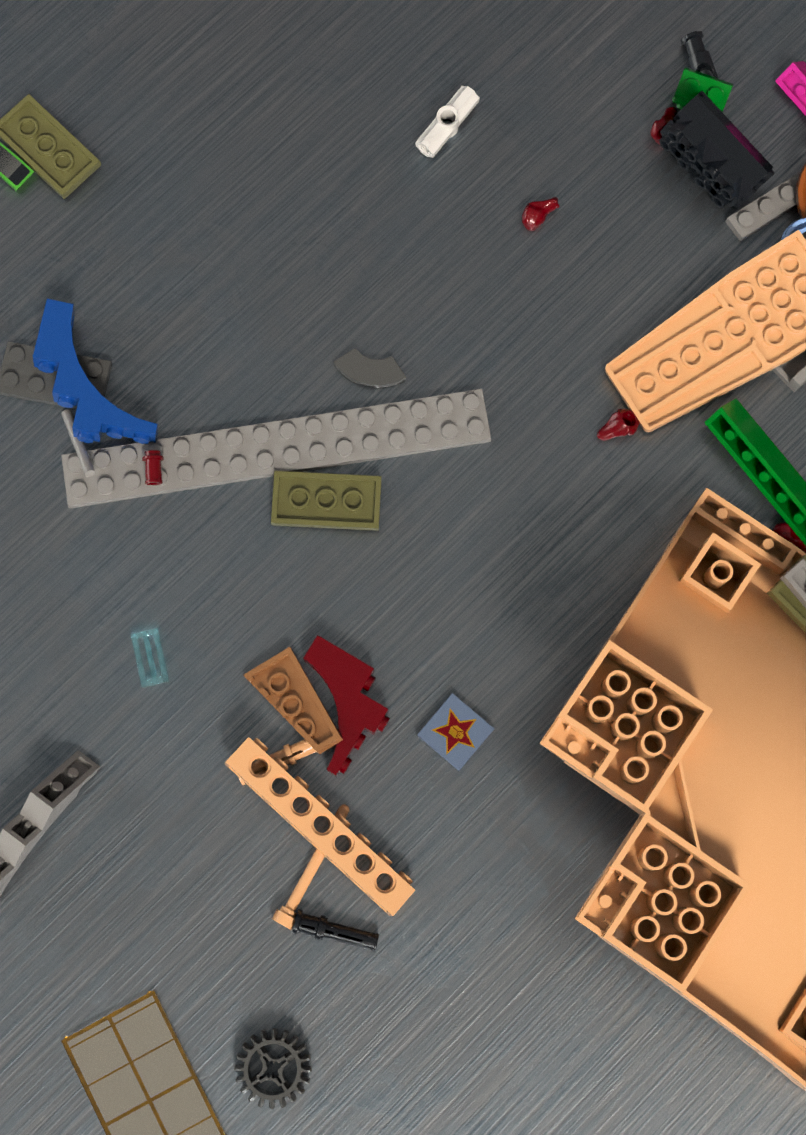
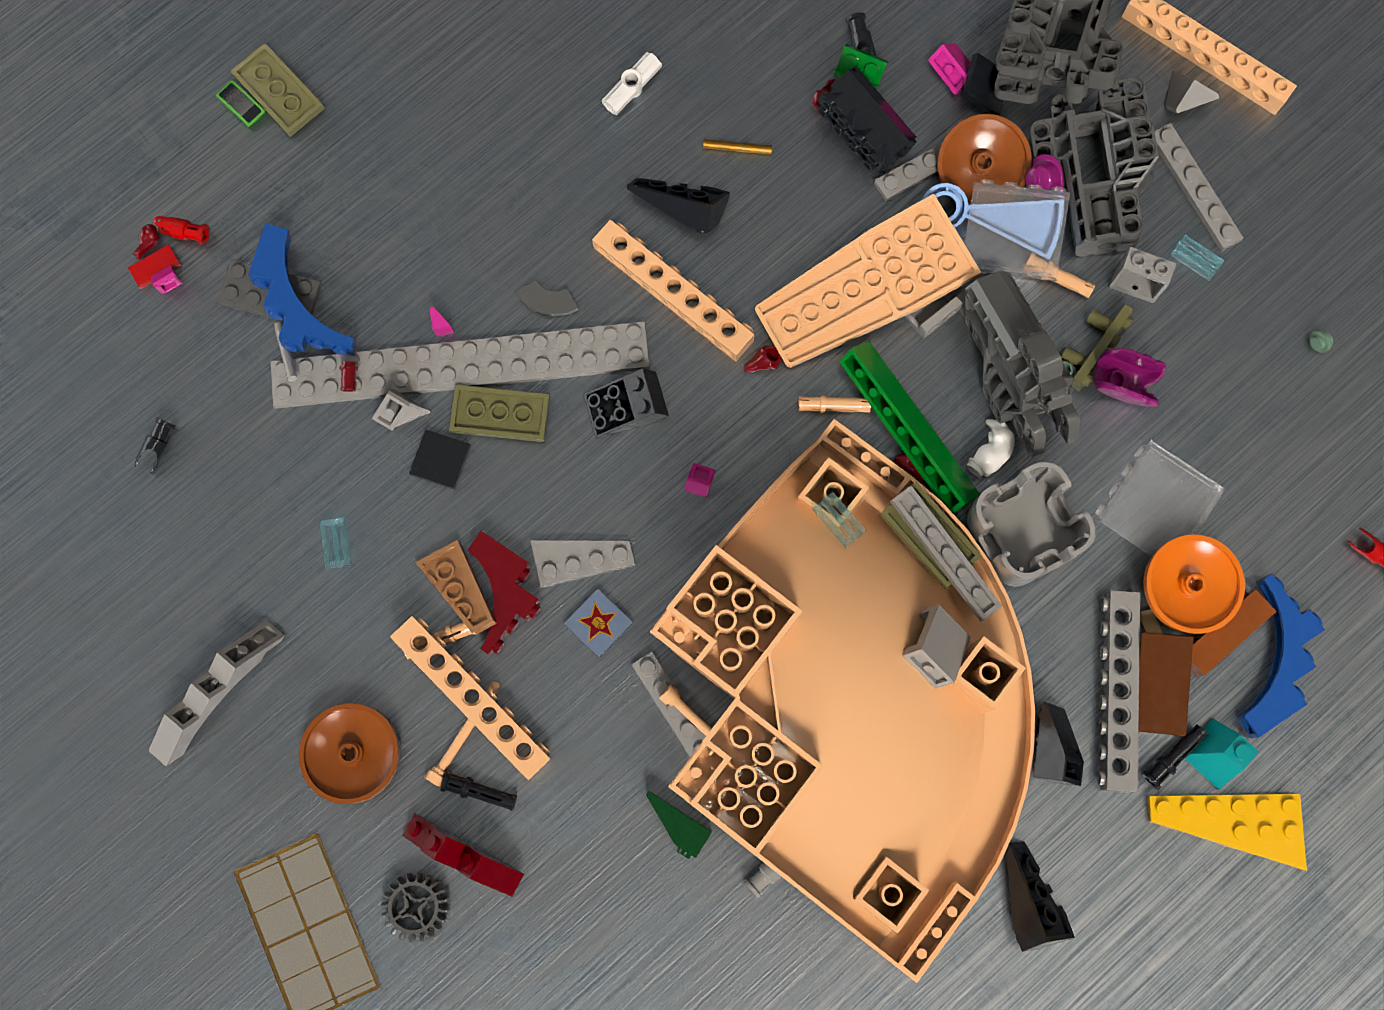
camera: 10 degrees right, 0 degrees up
dark red animal [522,197,559,231] -> none
none -> dark orange dish [299,703,400,804]
none -> light grey slope [372,387,432,431]
none -> dark red arch [402,813,524,897]
none -> black tile [409,430,471,490]
none -> dark pink slope [429,307,454,336]
none -> light grey wing [530,540,635,588]
none -> black slope [584,368,669,439]
none -> light nougat brick [592,220,754,362]
none -> black wedge [627,178,730,233]
none -> light grey plate [631,652,706,757]
none -> dark green slope [646,791,712,859]
none -> light nougat piece [659,684,712,736]
none -> dark pink slope [685,463,716,497]
none -> pearl gold bar [703,139,772,155]
none -> light grey piece [743,862,782,899]
none -> light nougat pin [798,395,871,414]
none -> clear light blue tile [812,492,866,548]

